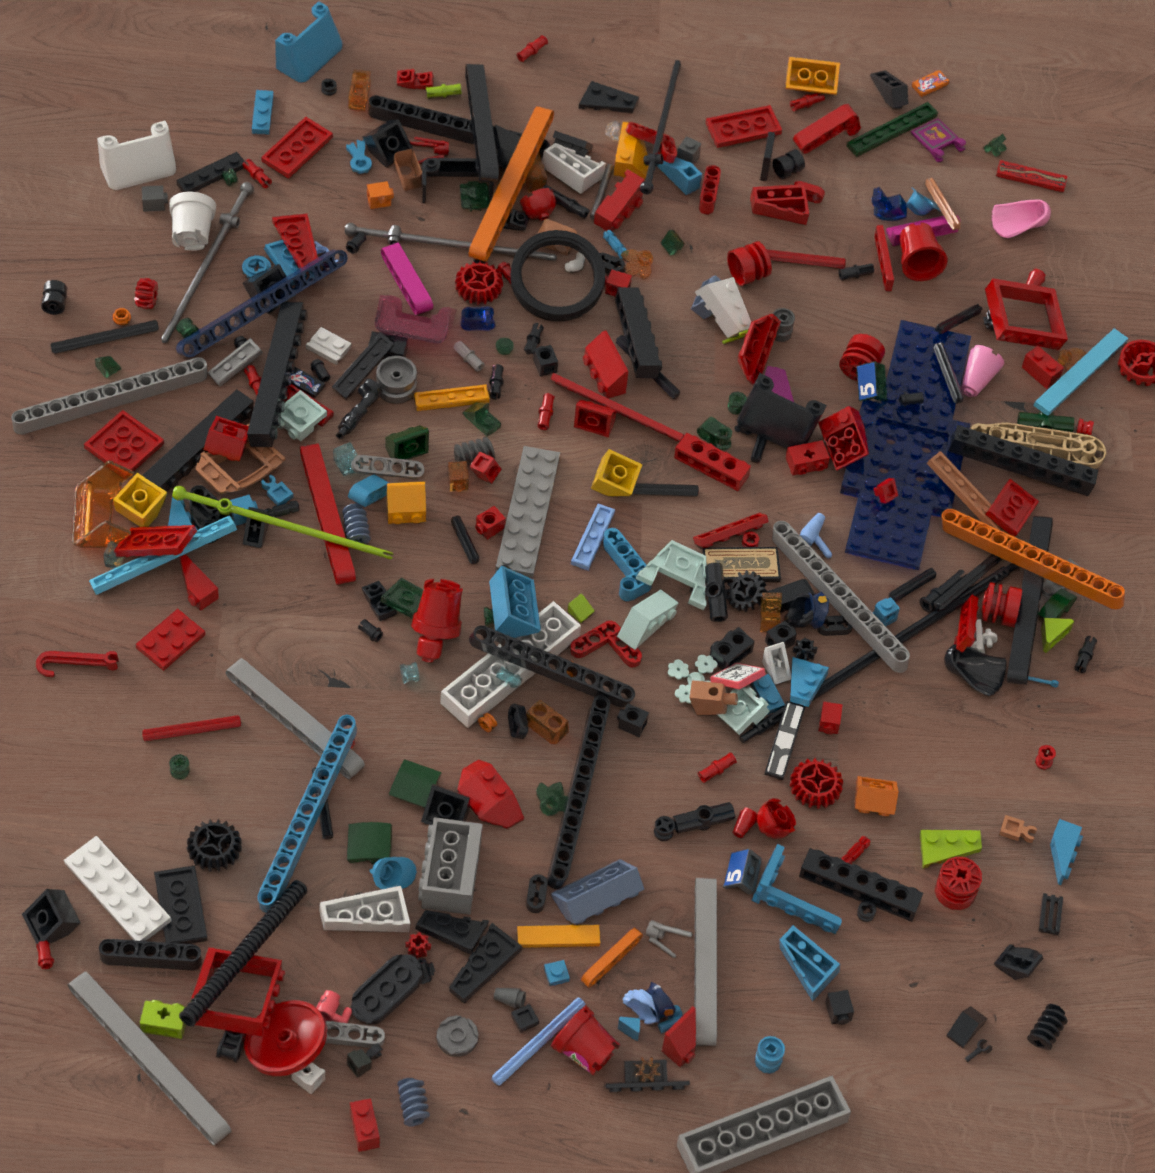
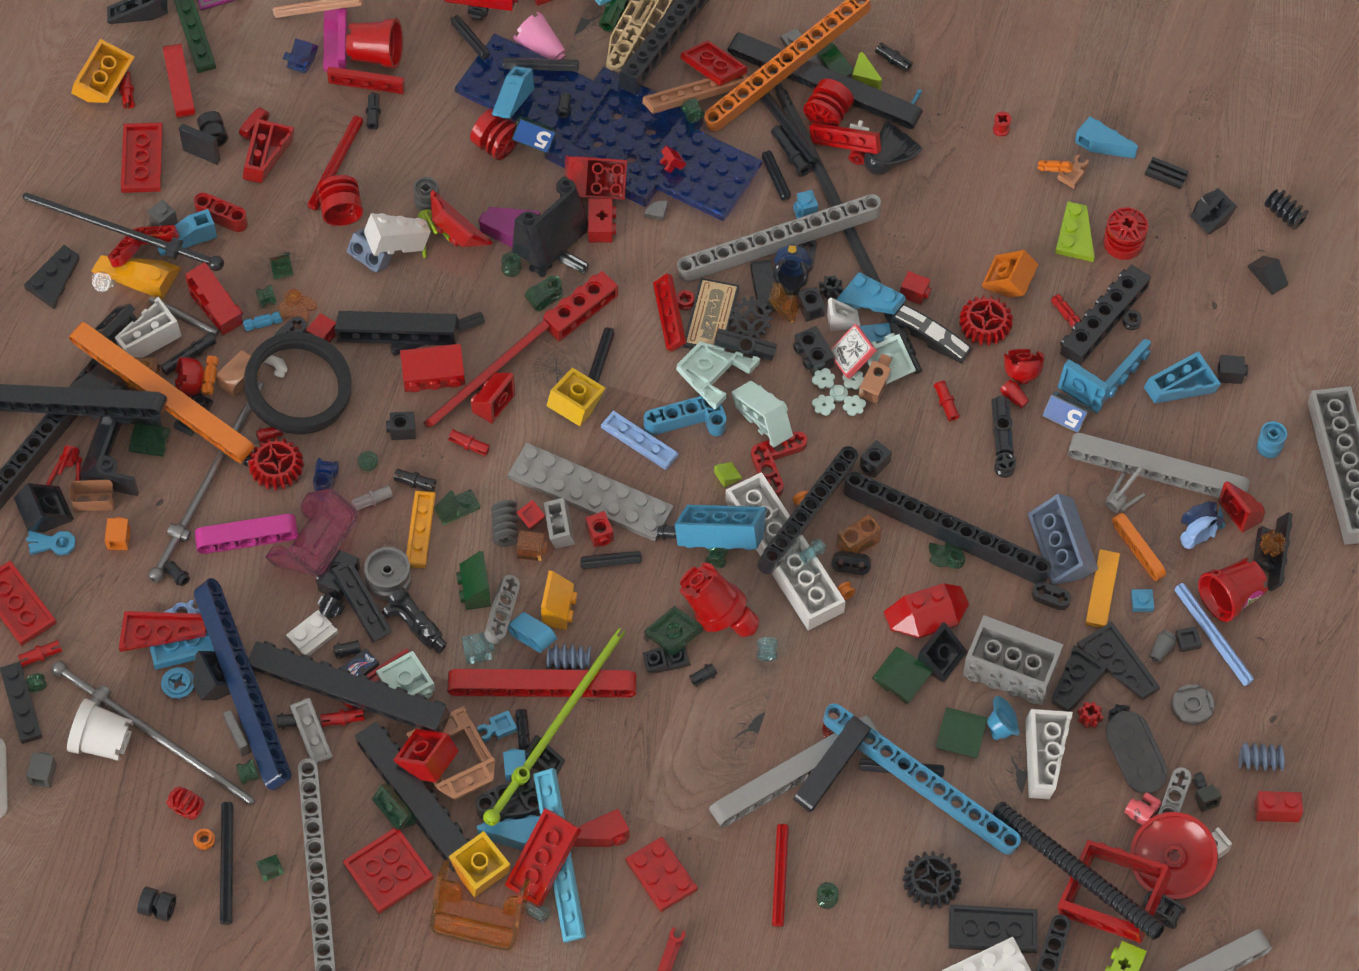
camera: 70 degrees left, 5 degrees up
black axle [524,323,544,355] -> none
dark azure slope [618,1017,640,1041] -> none
light blue piece [800,513,832,558] -> none
dark azure piece [906,187,941,216] -> none
black hand [964,1039,992,1062] -> none
none -> orange axle [201,355,219,395]
none -> flat silver tile [223,710,249,757]
none -> clear green wheel [255,284,277,308]
none -> black gear [317,592,345,618]
none -> clear green panel [372,783,416,830]
none -> dark azure slope [492,66,534,118]
none -> light grey brick [544,498,575,549]
none -> flat silver tile [644,201,668,221]
none -> clear green wheel [681,98,705,123]
none -> black beam [793,716,872,813]
none -> orange axle [1037,160,1073,172]

